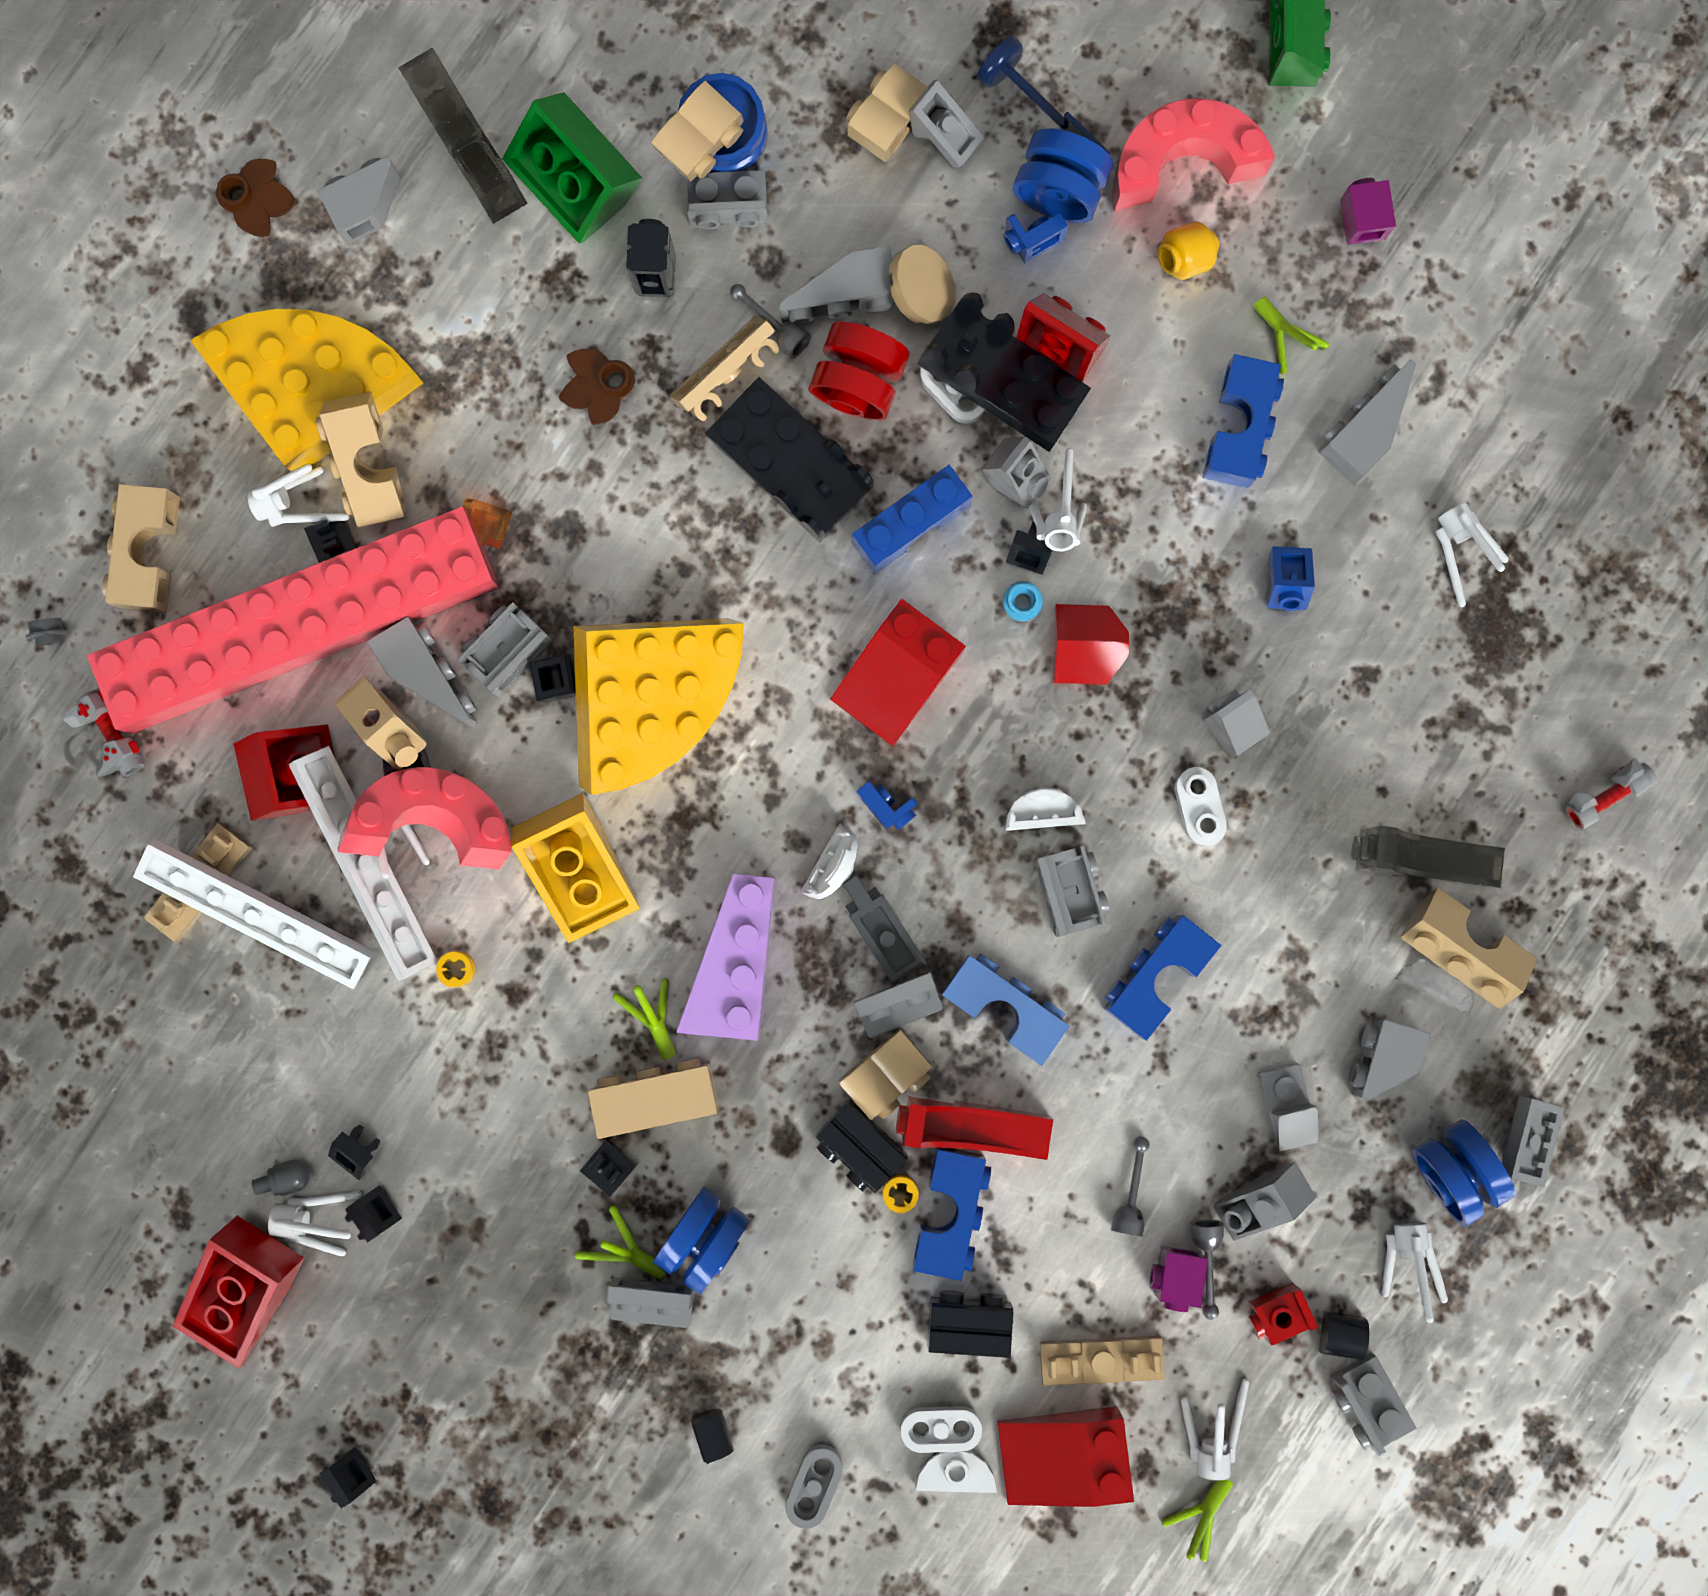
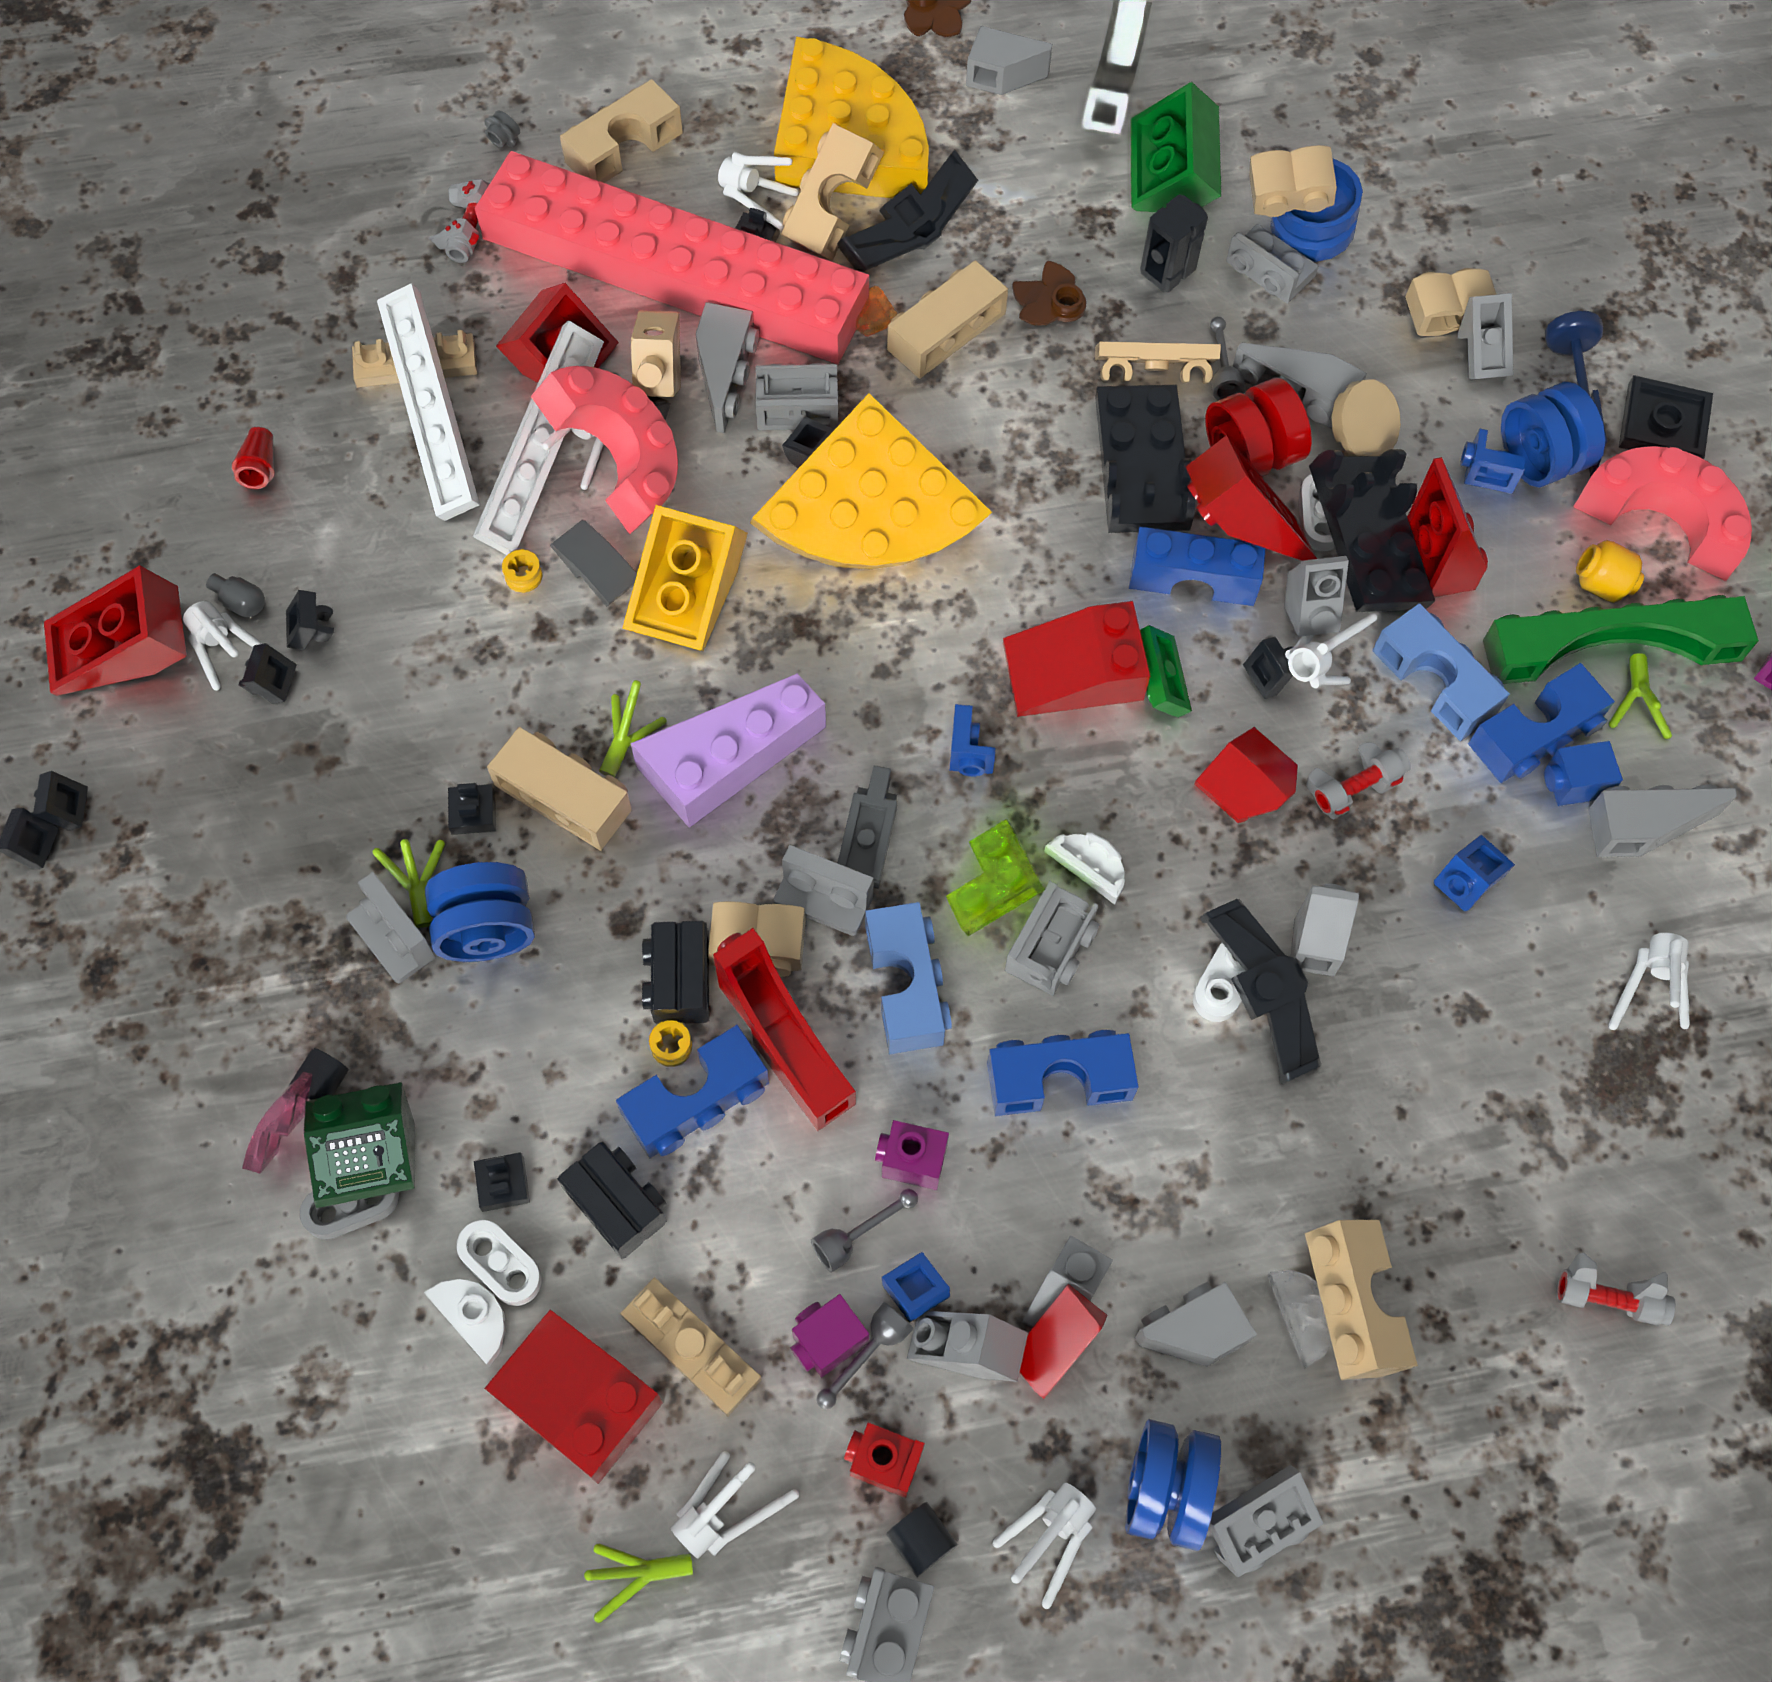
camera: 40 degrees right, 20 degrees down
white plate [801,823,858,900] -> none
medium azure plate [1003,581,1043,621] -> none
clear smoke arch [1351,826,1505,889] -> none
none -> black tile [31,771,88,831]
none -> red cone [232,427,274,489]
none -> clear pink slope [242,1072,313,1174]
none -> slope [304,1082,415,1208]
none -> black tile [474,1152,530,1212]
none -> dark grey slope [550,520,637,607]
none -> black plate [837,149,979,271]
none -> magenta brick [875,1120,949,1190]
none -> blue plate [882,1252,950,1322]
none -> tan brick [887,260,1008,379]
none -> clear neon green plate [946,819,1046,937]
none -> slope [1020,1284,1108,1399]
none -> green plate [1140,625,1192,718]
none -> red slope [1186,435,1317,561]
none -> black plate [1200,899,1321,1084]
none -> light grey piece [1306,742,1411,819]
none -> medium blue arch [1372,603,1510,742]
none -> green arch [1483,595,1759,684]
none -> blue brick [1544,741,1623,806]
none -> black tile [1619,375,1713,459]

